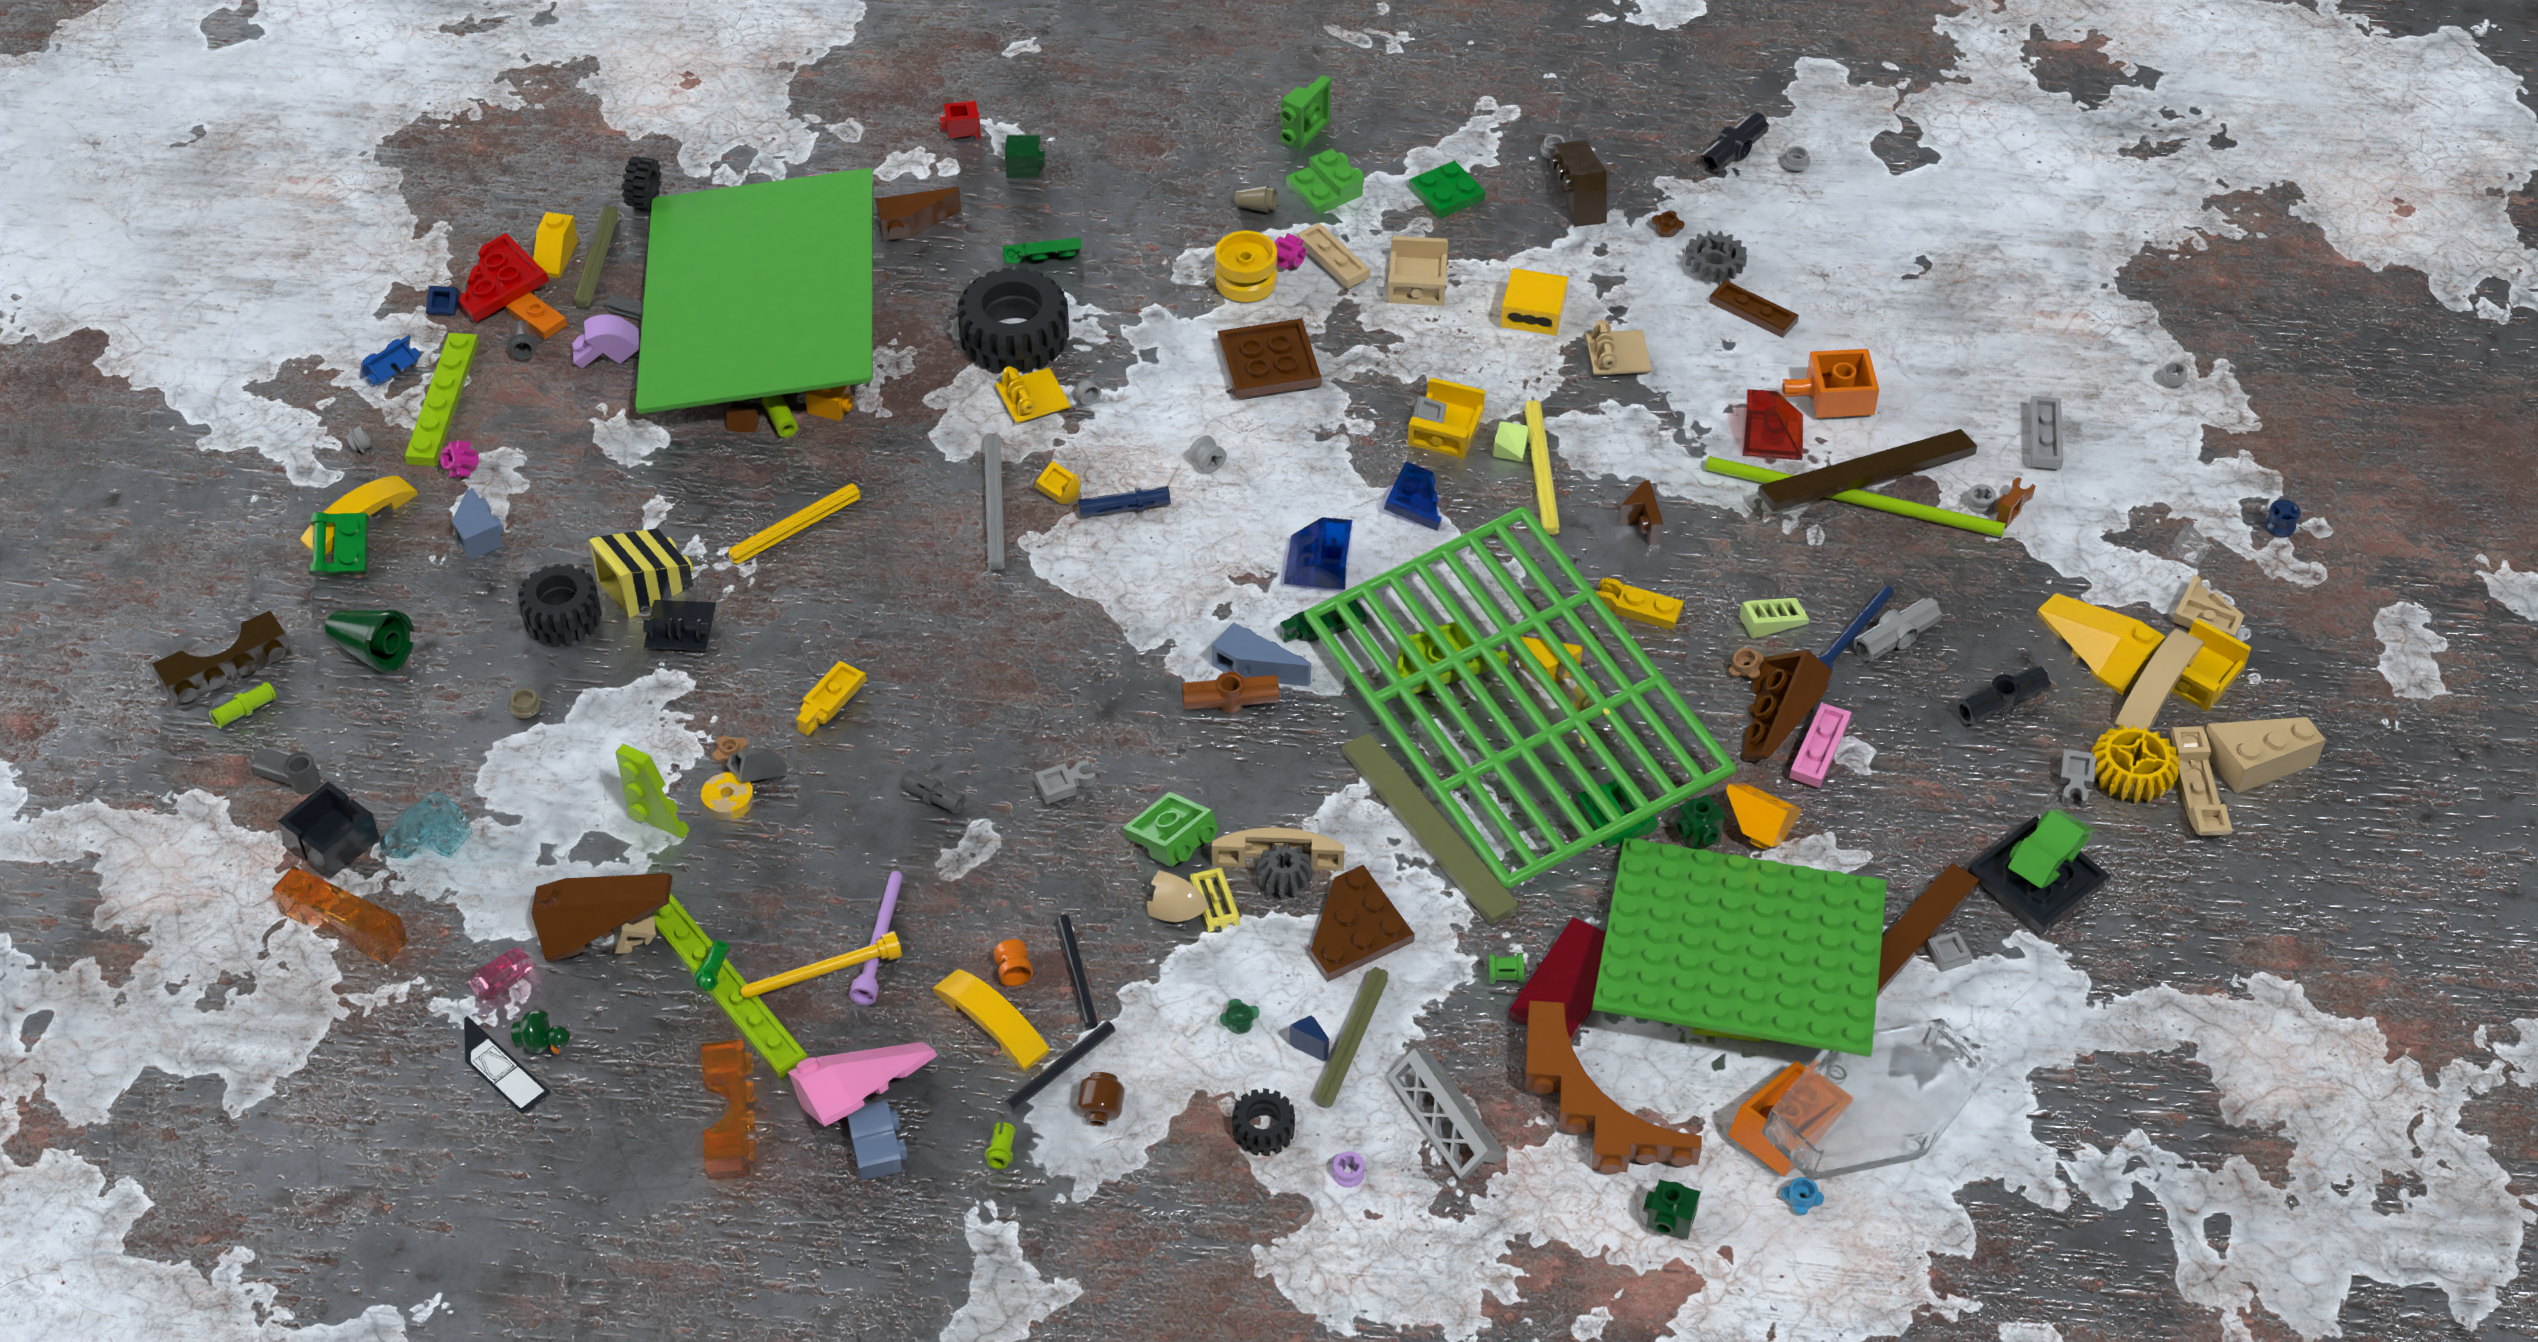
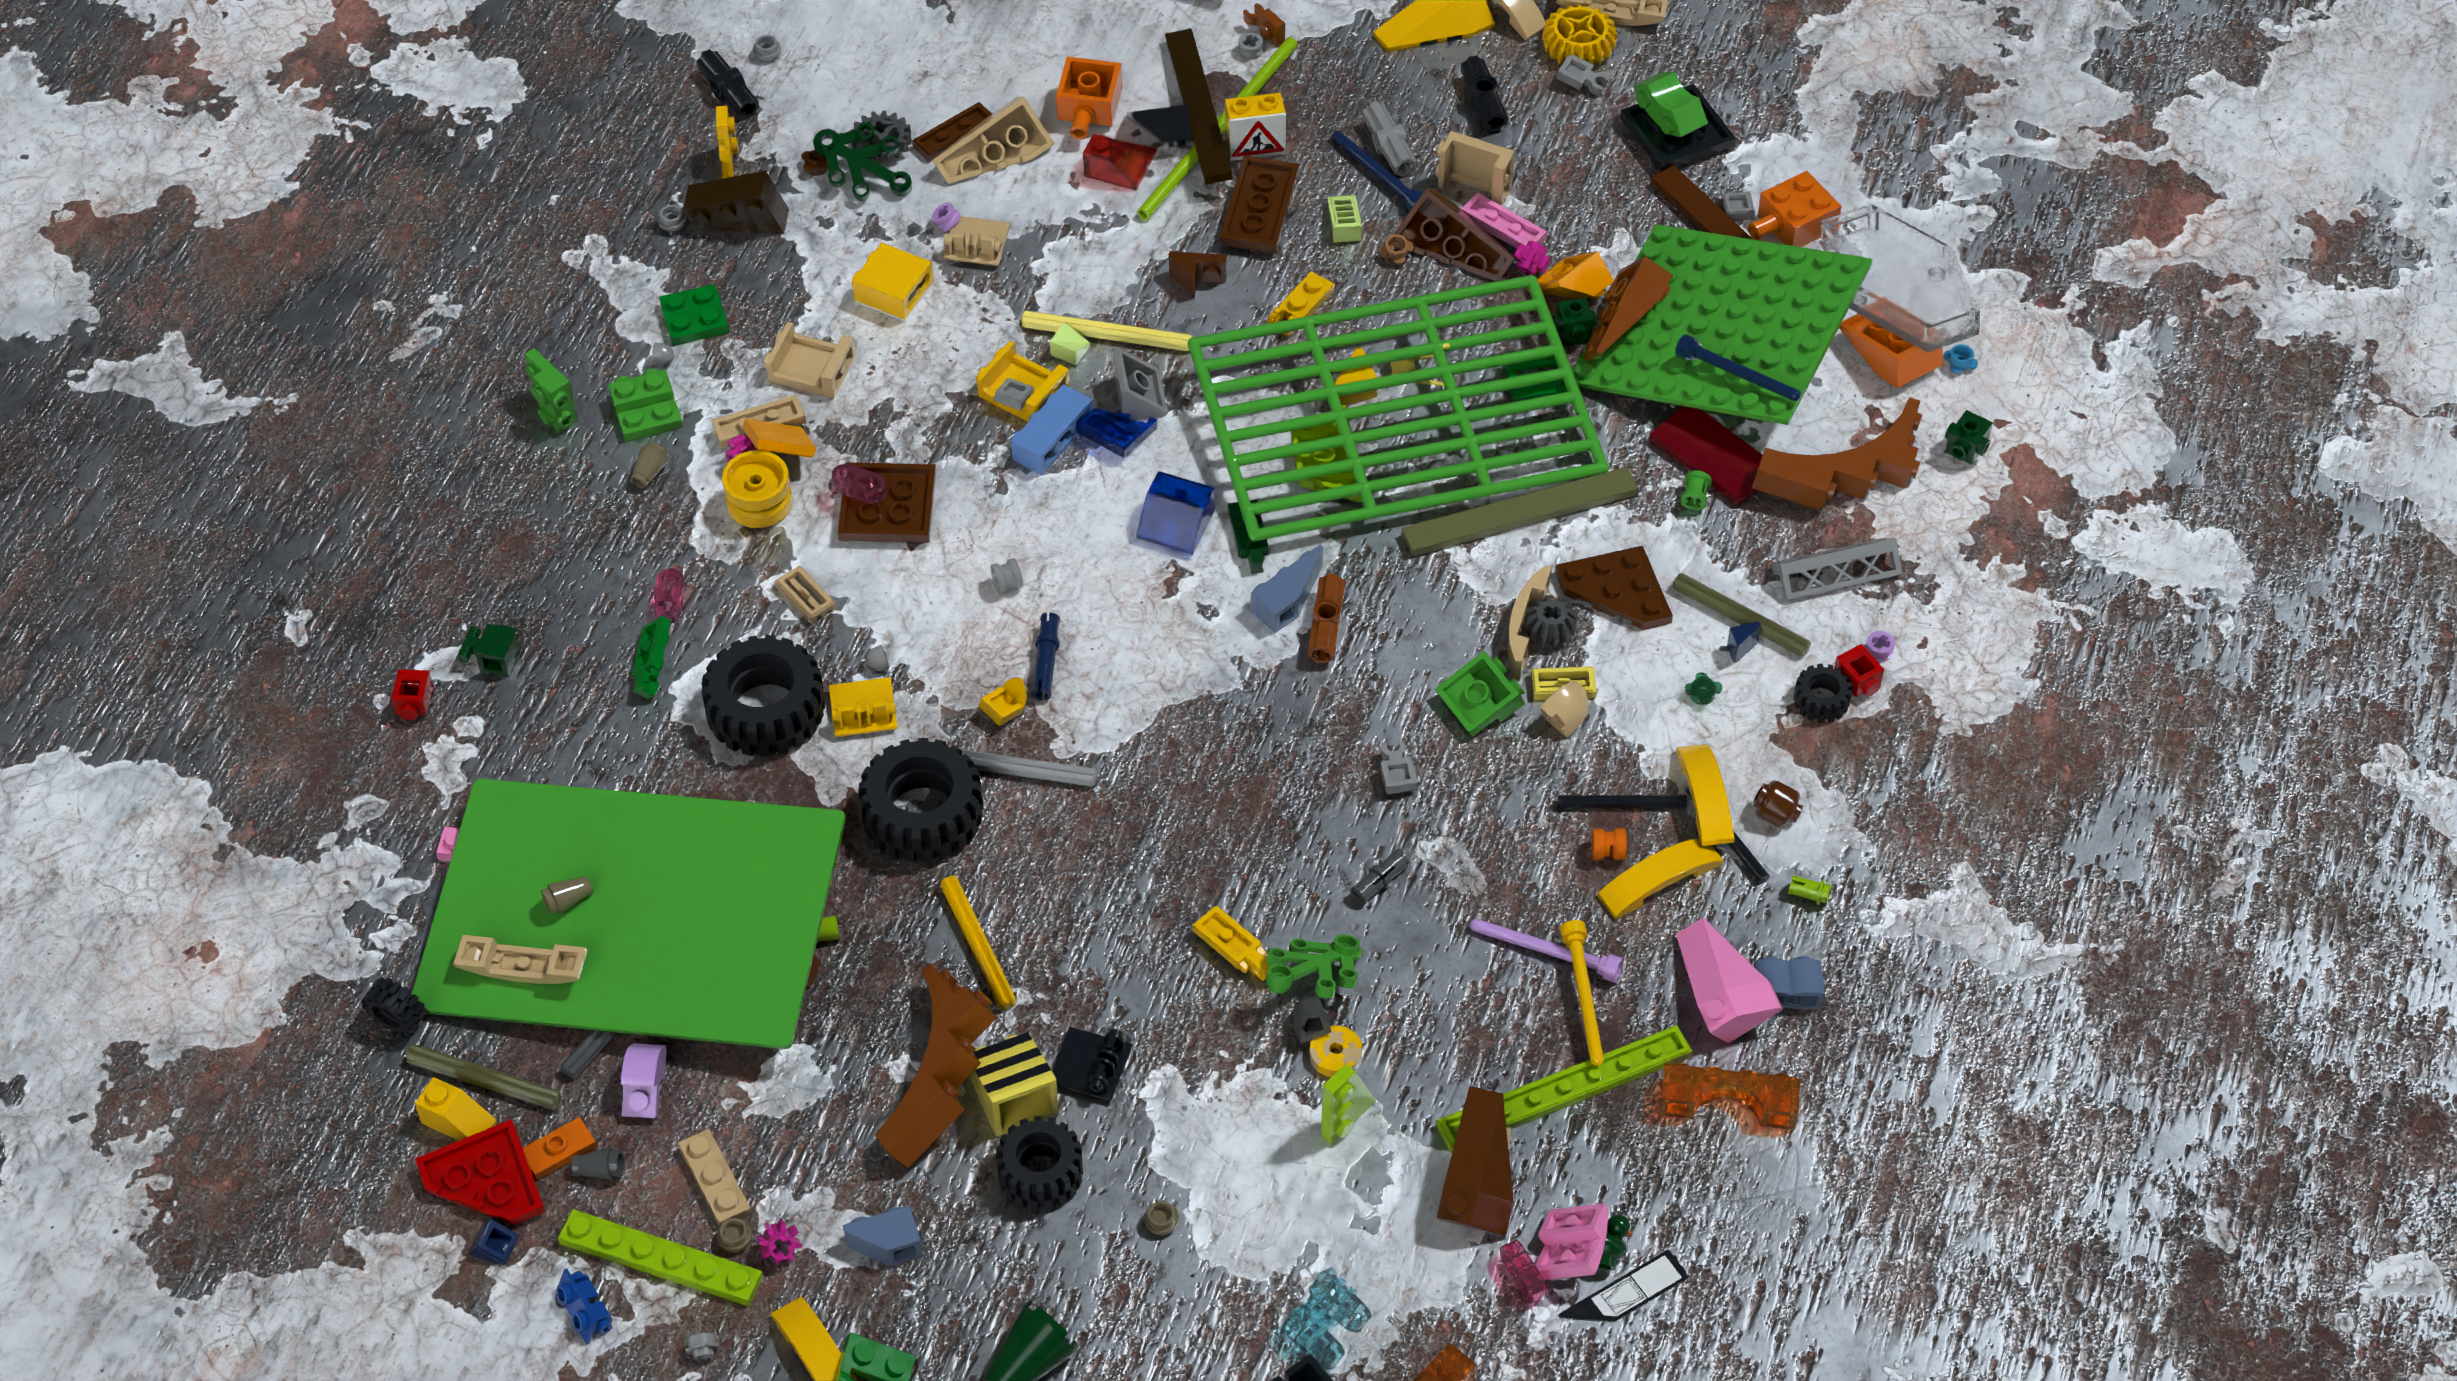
camera: 75 degrees left, 5 degrees up
green arm [695,940,730,991] -> none
medium nougat plate [712,735,748,766] -> none
reddish brown slope [875,186,961,242] -> none
none -> tan slope [453,935,588,984]
none -> dark tan cone [541,876,593,915]
none -> light grey hinge [652,342,674,367]
none -> clear pink beam [654,568,685,623]
none -> tan plate [678,1129,752,1227]
none -> yellow wing [716,106,739,179]
none -> dark tan plate [717,1218,752,1252]
none -> light orange tile [743,418,816,458]
none -> tan tile [775,565,837,624]
none -> dark green plant [813,122,912,201]
none -> clear pink beam [831,464,887,504]
none -> black tyre [858,738,983,863]
none -> dark orange arch [875,963,997,1168]
none -> lavender bush [931,202,961,231]
none -> tan wedge [932,97,1055,184]
none -> medium blue brick [1010,384,1093,476]
none -> light grey slope [1113,347,1168,422]
none -> black slope [1126,105,1192,147]
none -> reddish brown plate [1220,155,1299,254]
none -> piece [1225,93,1286,161]
none -> bright green plant [1266,935,1362,999]
none -> tan panel [1435,131,1515,206]
none -> dark pink gear [1513,241,1550,276]
none -> bright pink slope [1533,1203,1608,1280]
none -> dark orange wedge [1583,256,1673,361]
none -> dark blue piece [1675,334,1801,401]
none -> yellow slope [1676,744,1734,846]
none -> orange brick [1748,171,1842,247]
none -> red brick [1834,644,1884,697]

